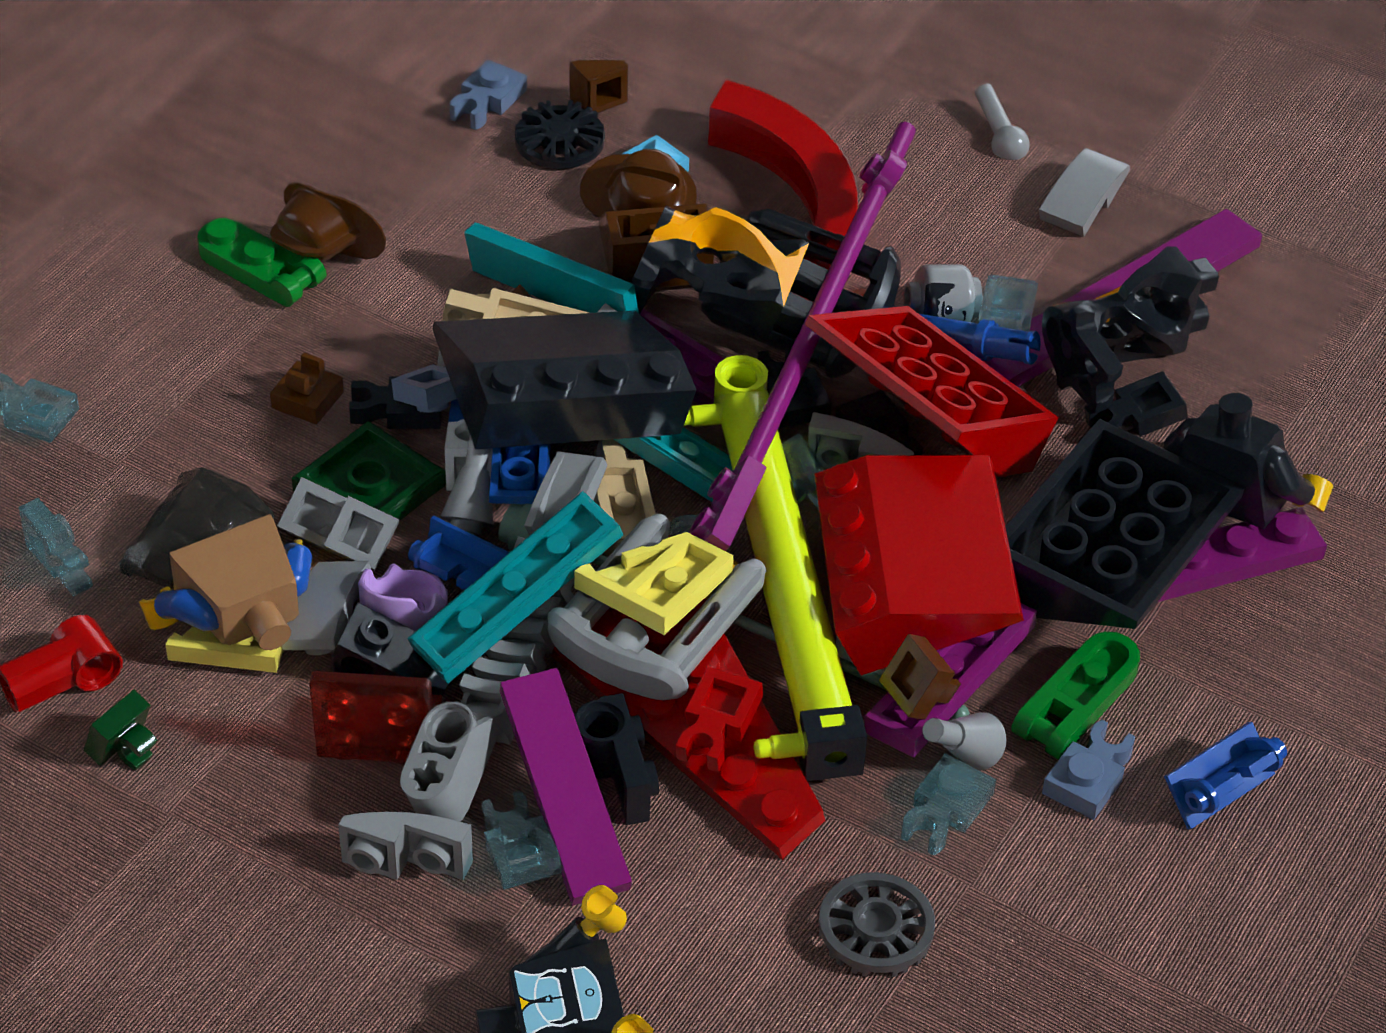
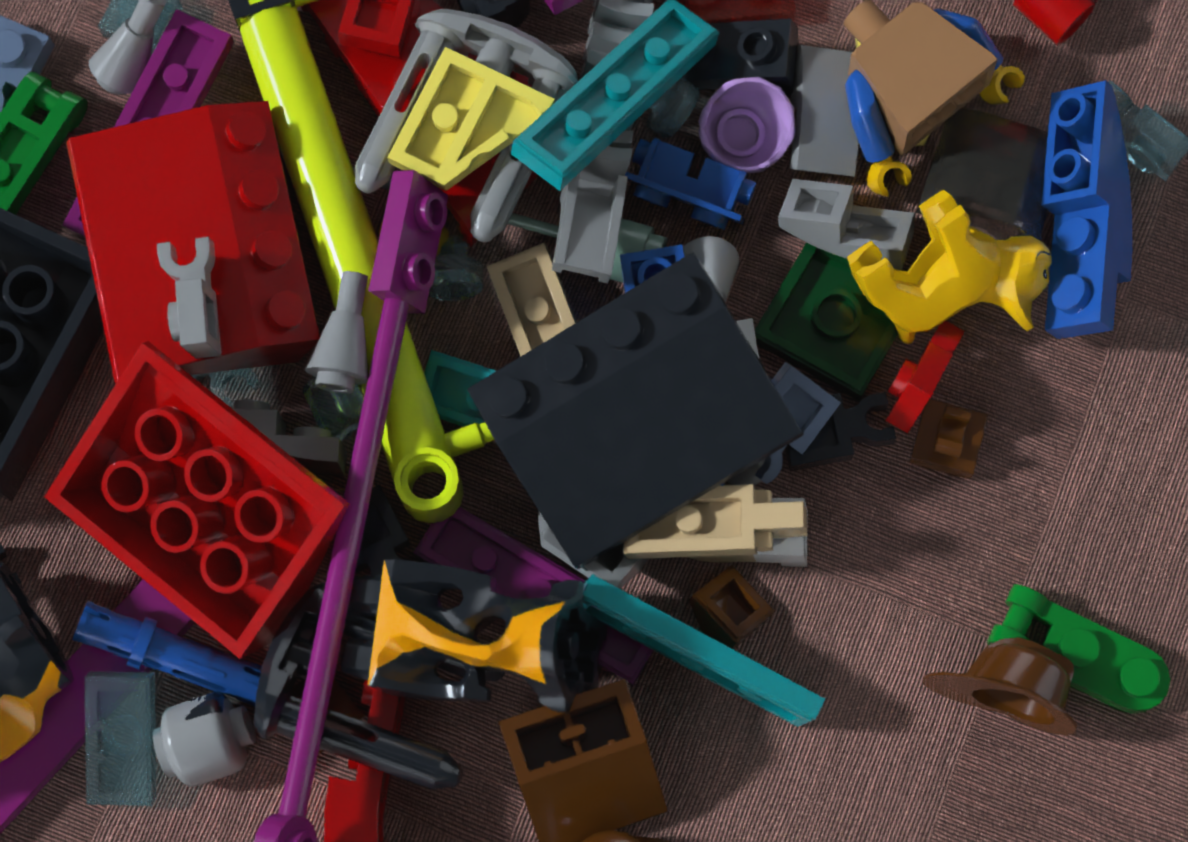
camera: 175 degrees right, 30 degrees up
reddish brown tile [879,634,961,720] -> none
none -> light grey plate [157,237,221,359]
none -> light grey cone [305,271,368,393]
none -> yellow animal [847,190,1052,344]
none -> red plate [885,321,965,433]
none -> blue slope [1041,80,1133,339]

